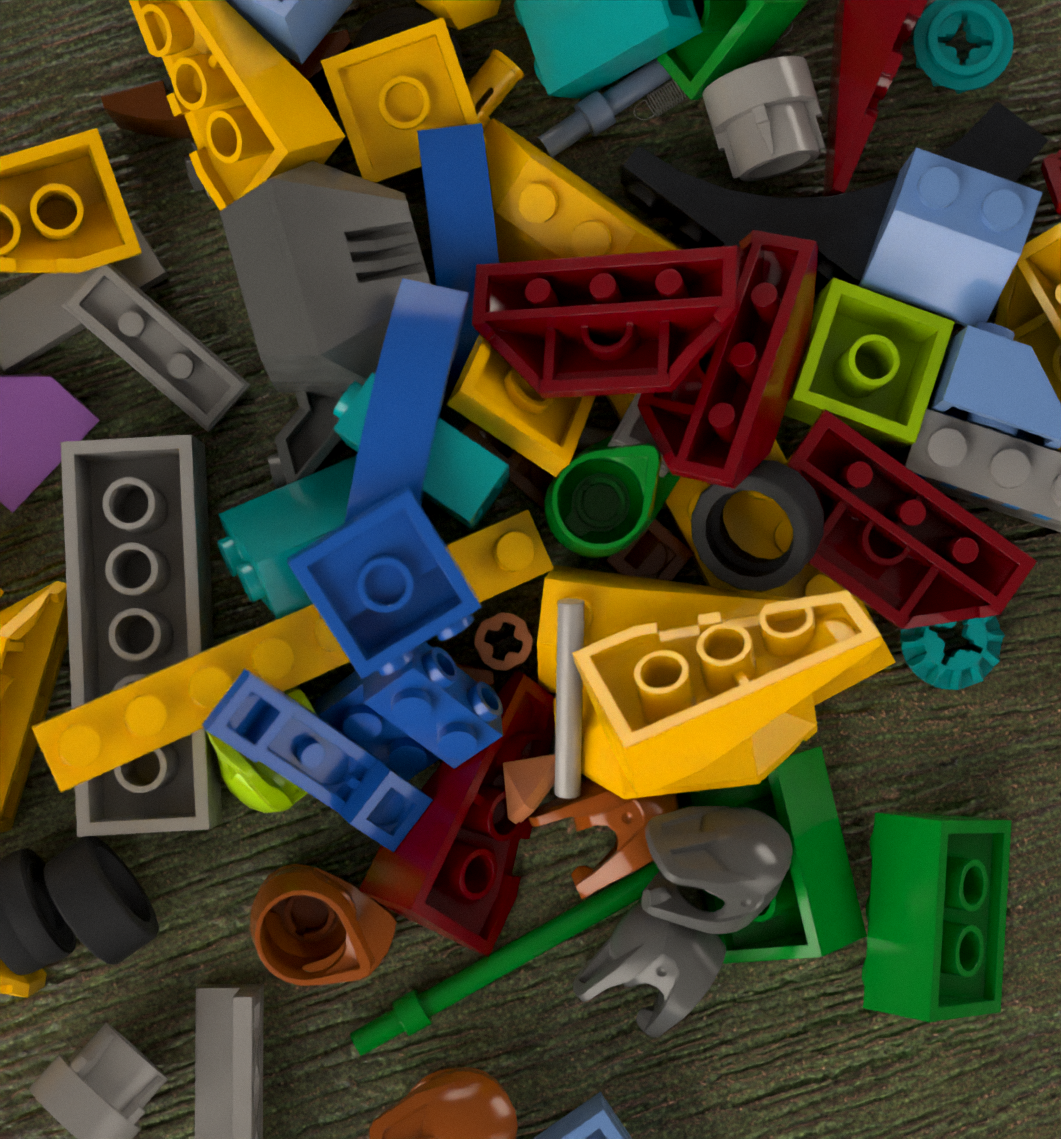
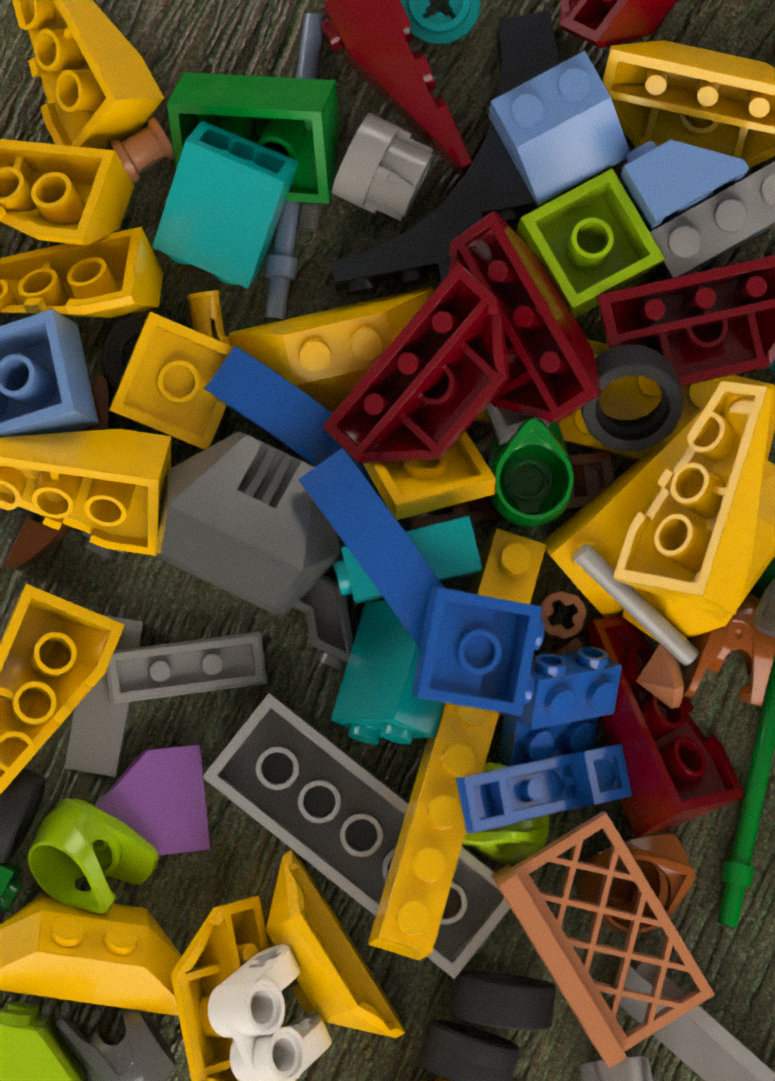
camera: 50 degrees left, 0 degrees up
none -> nougat fence [491,810,715,1069]

